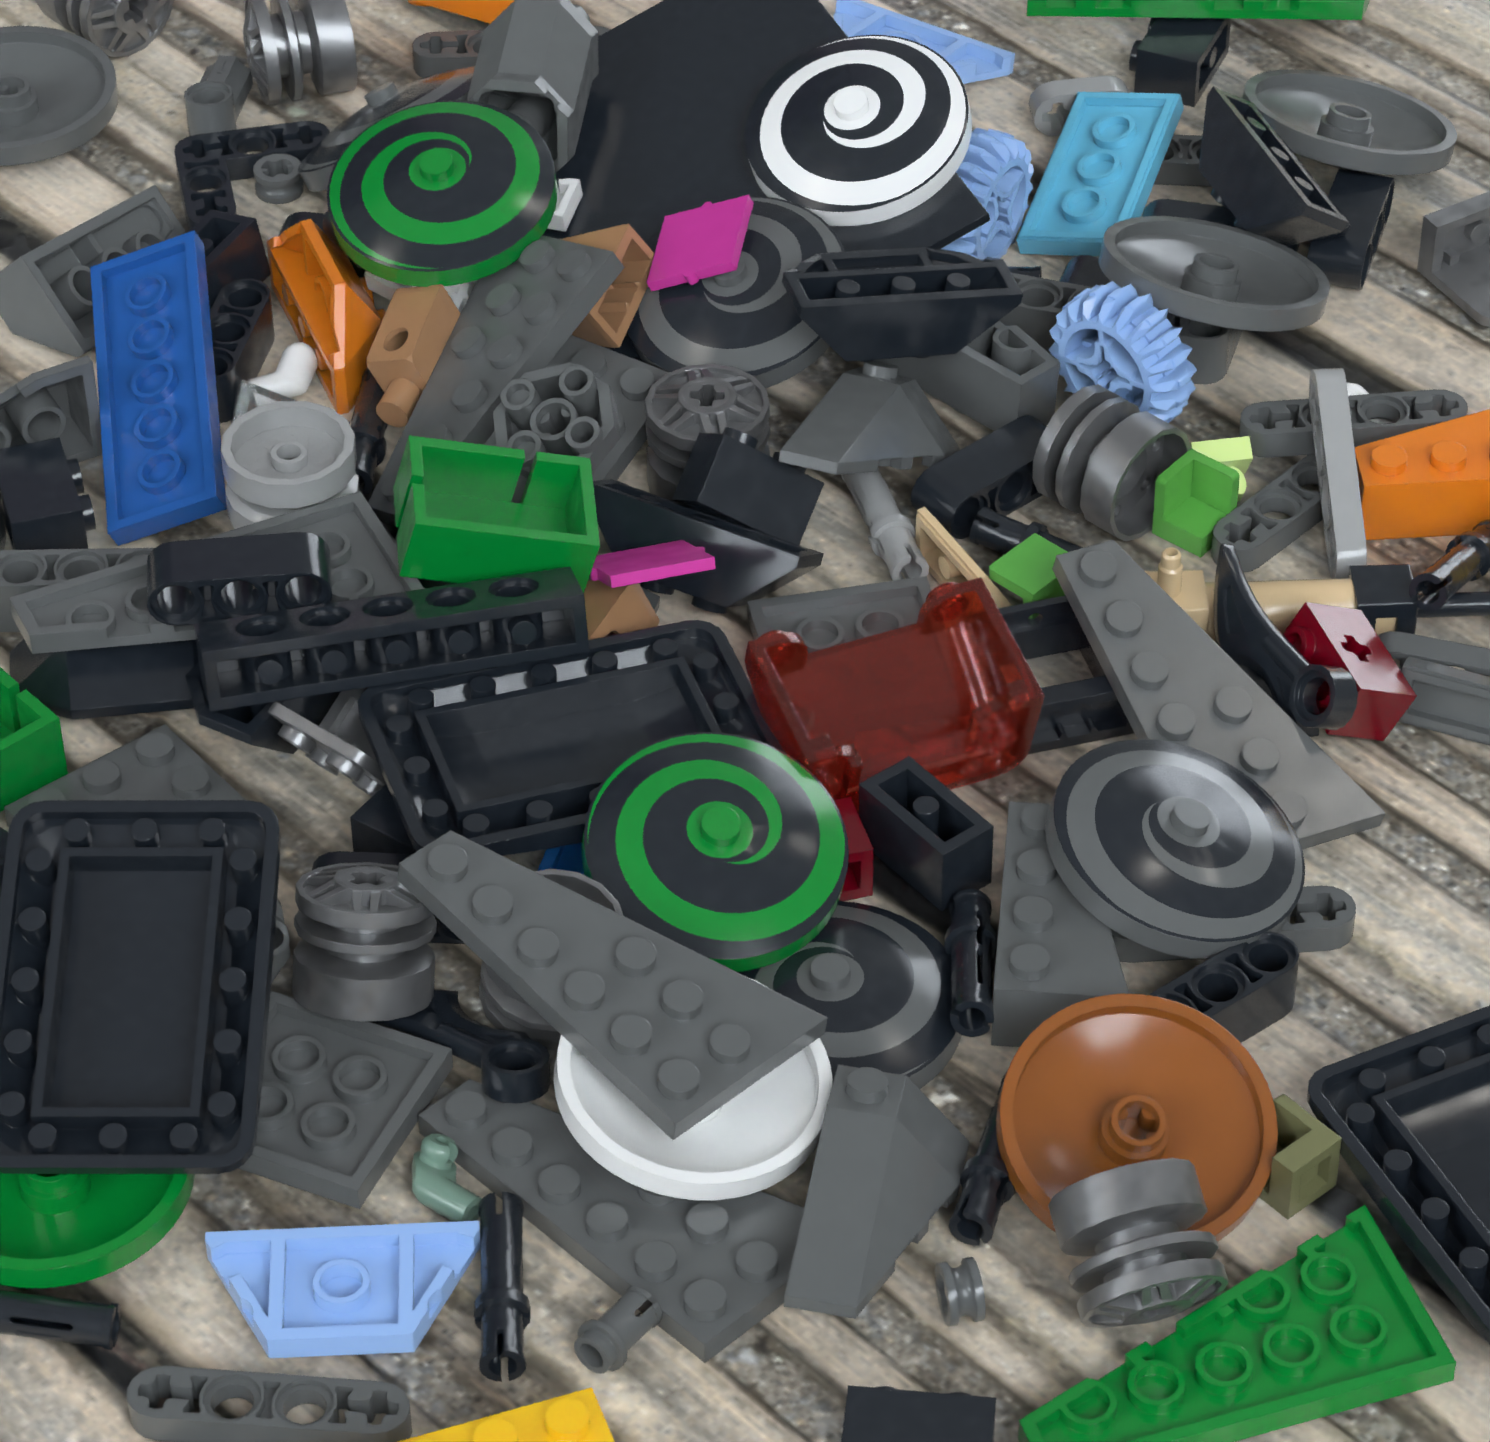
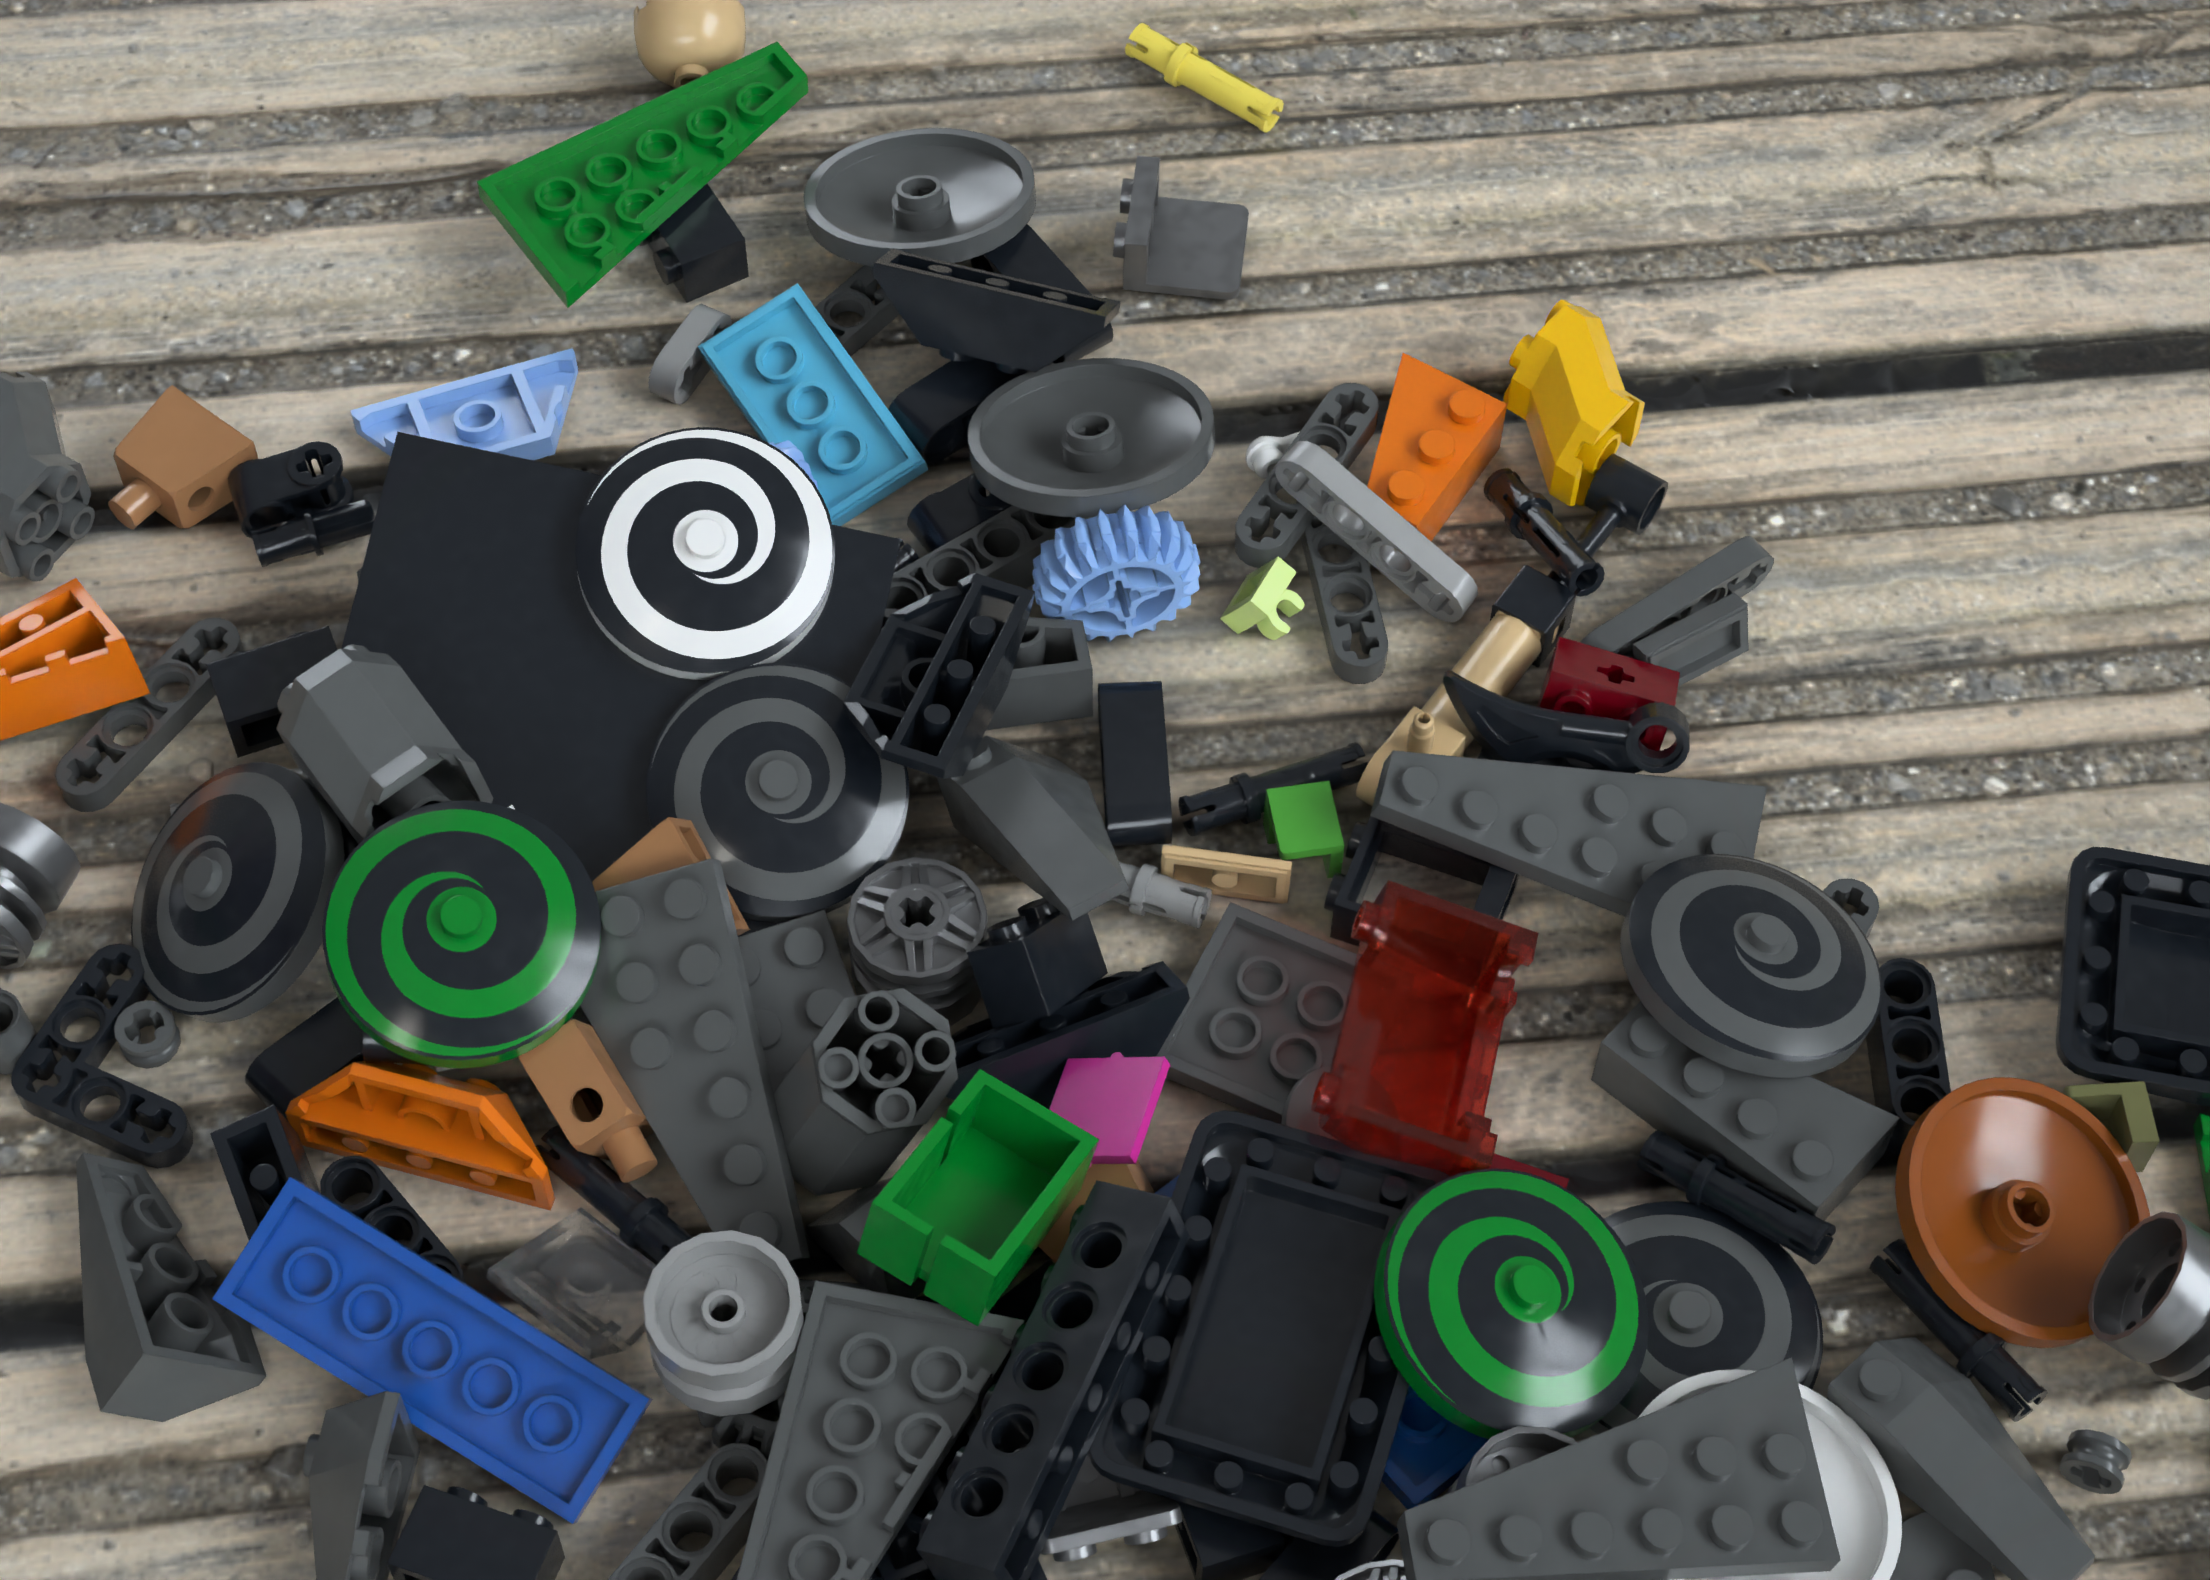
camera: 55 degrees left, 15 degrees up
black beam [147,532,332,626] -> none
white arm [247,342,318,407] -> none
dark pink piece [647,195,754,291] -> none
black brick [859,756,994,912] -> none
flat silver wheel [1032,384,1191,542] -> none
bright green panel [1152,449,1240,558] -> none

